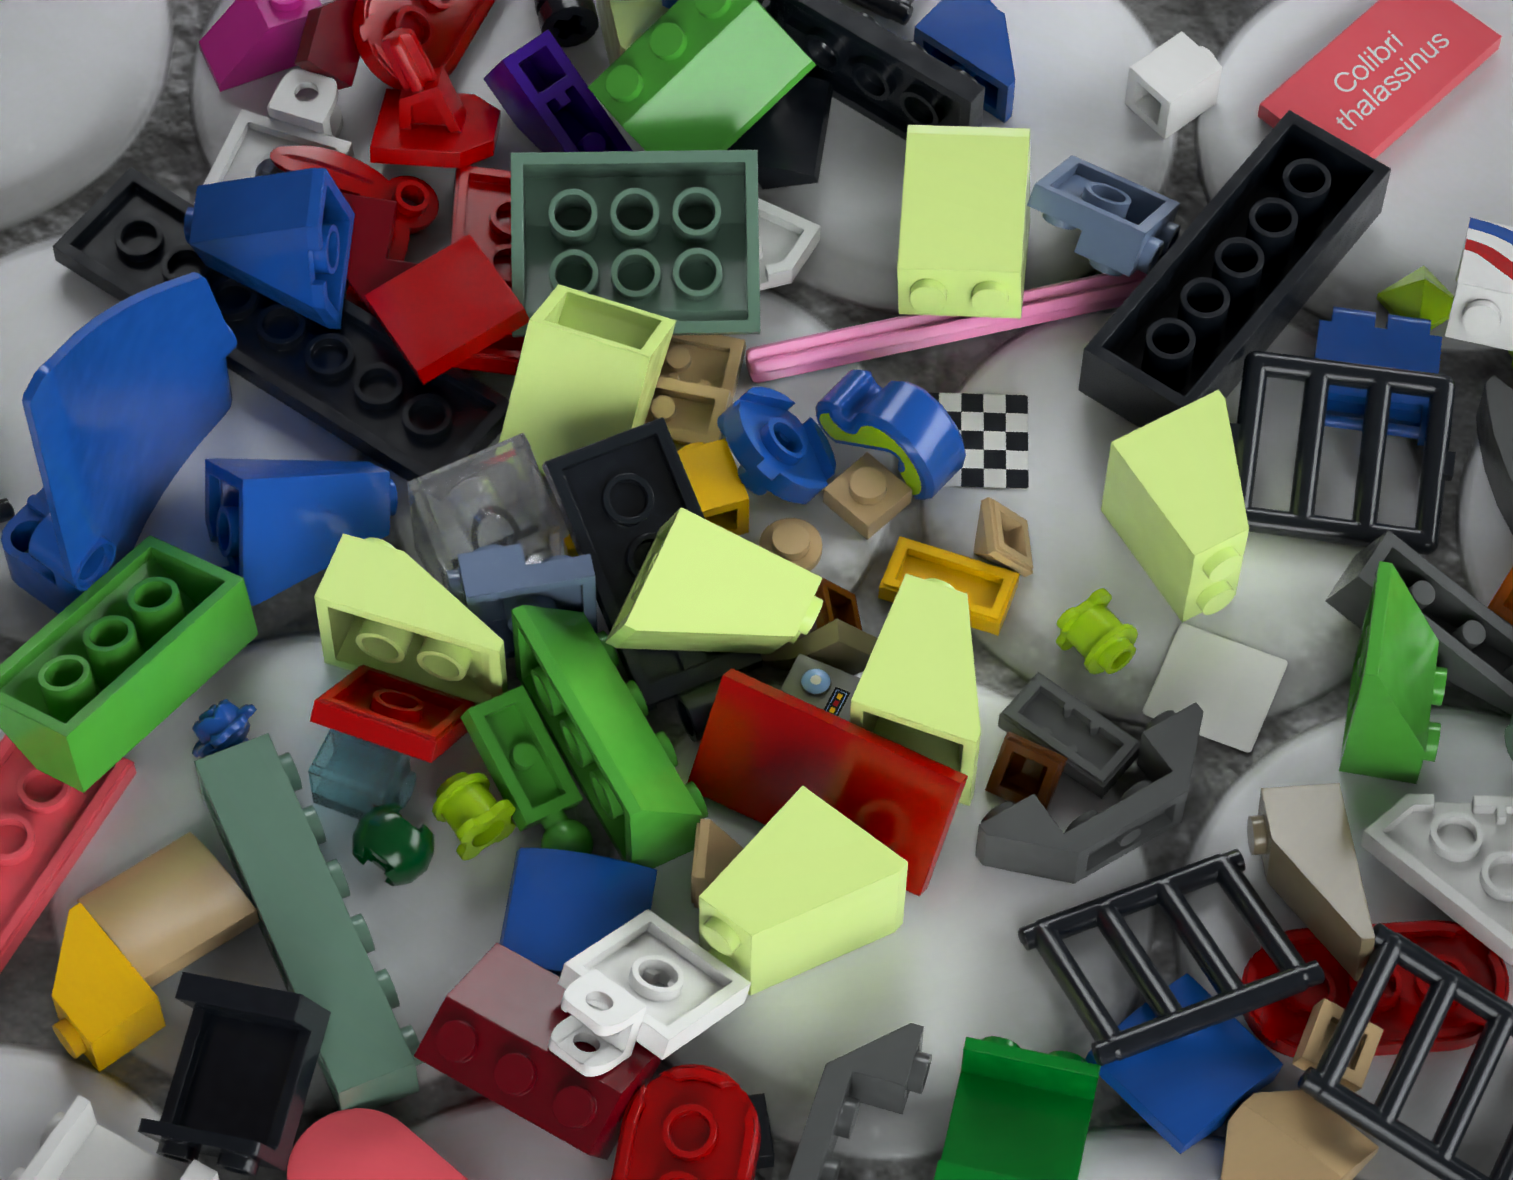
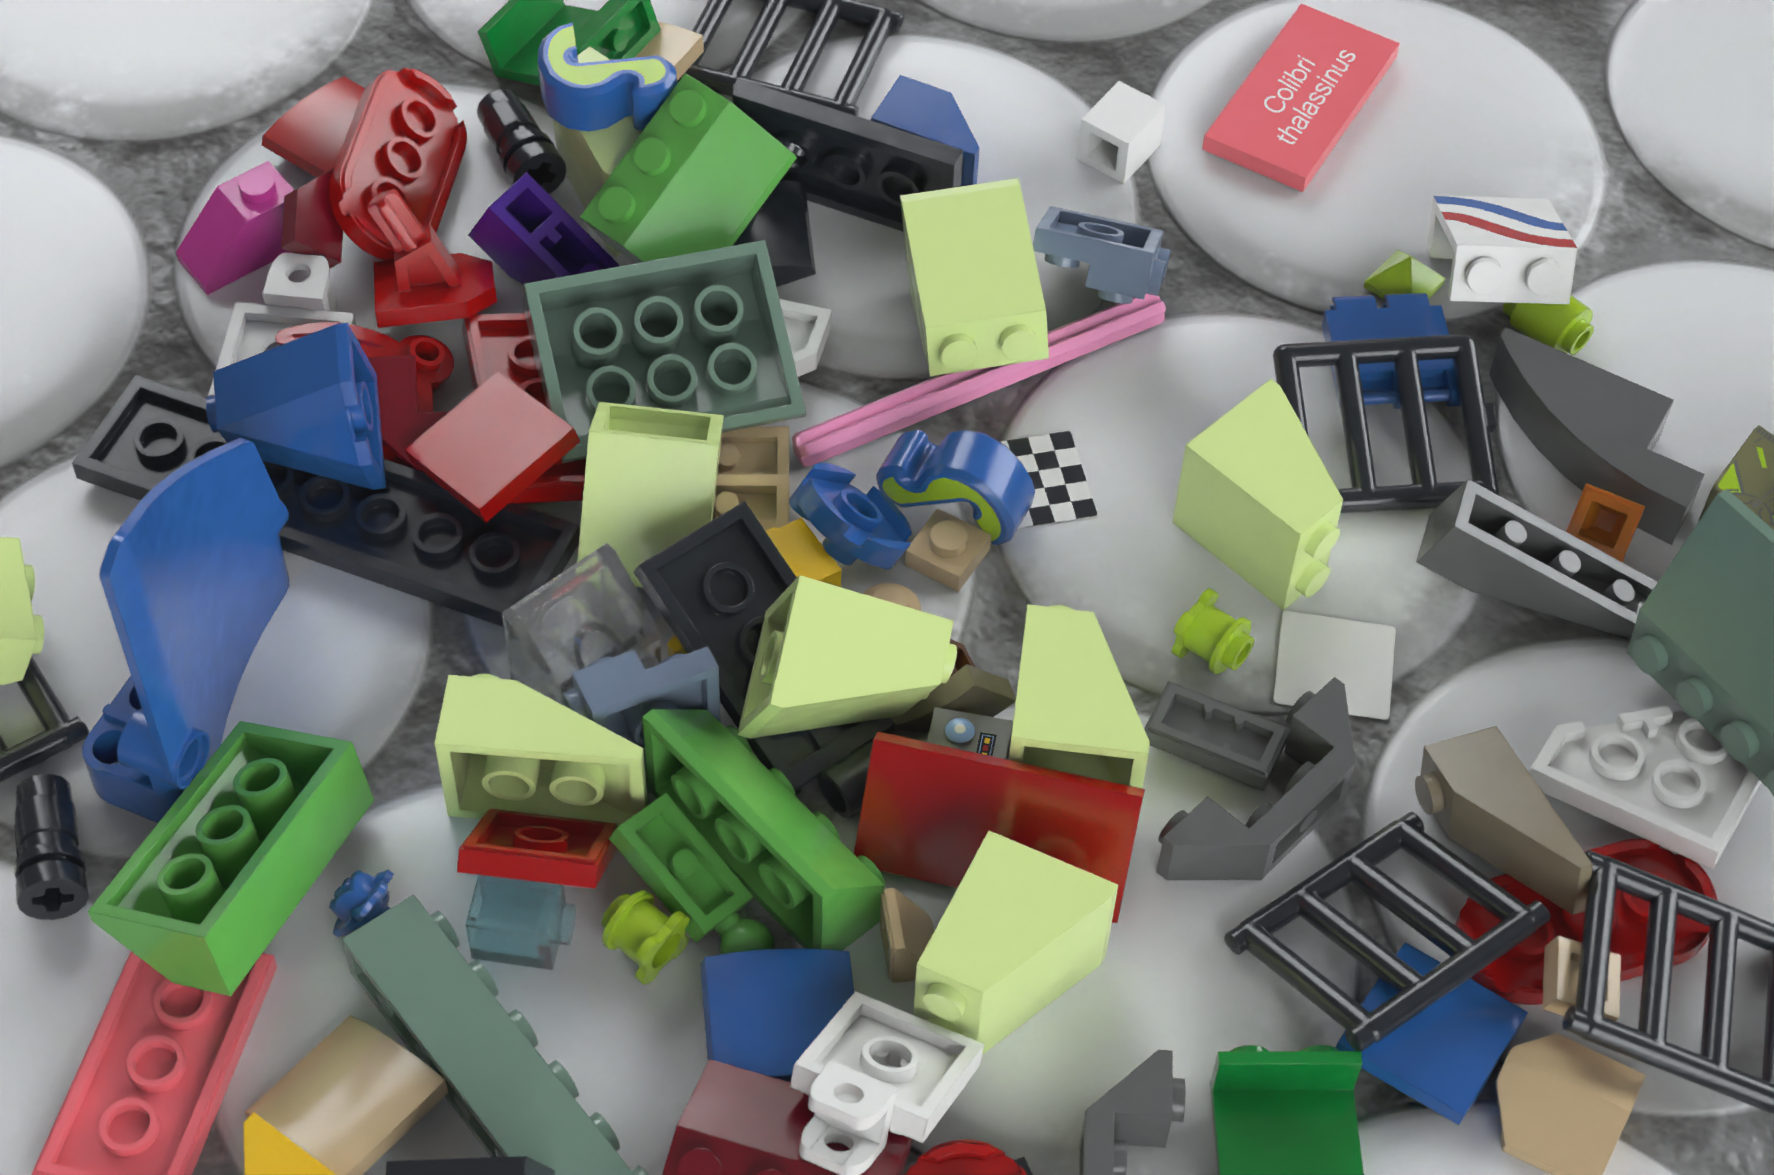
camera: 15 degrees left, 5 degrees down
blue slope [205,458,398,606] -> none
dark green piece [352,803,434,887] -> none
yellow tile [878,536,1020,636] -> none
tan slope [973,497,1033,577] -> none
reddish brown slope [985,731,1068,811] -> none
black brick [1078,110,1391,428] -> none
bright green slope [1339,561,1447,784] -> none

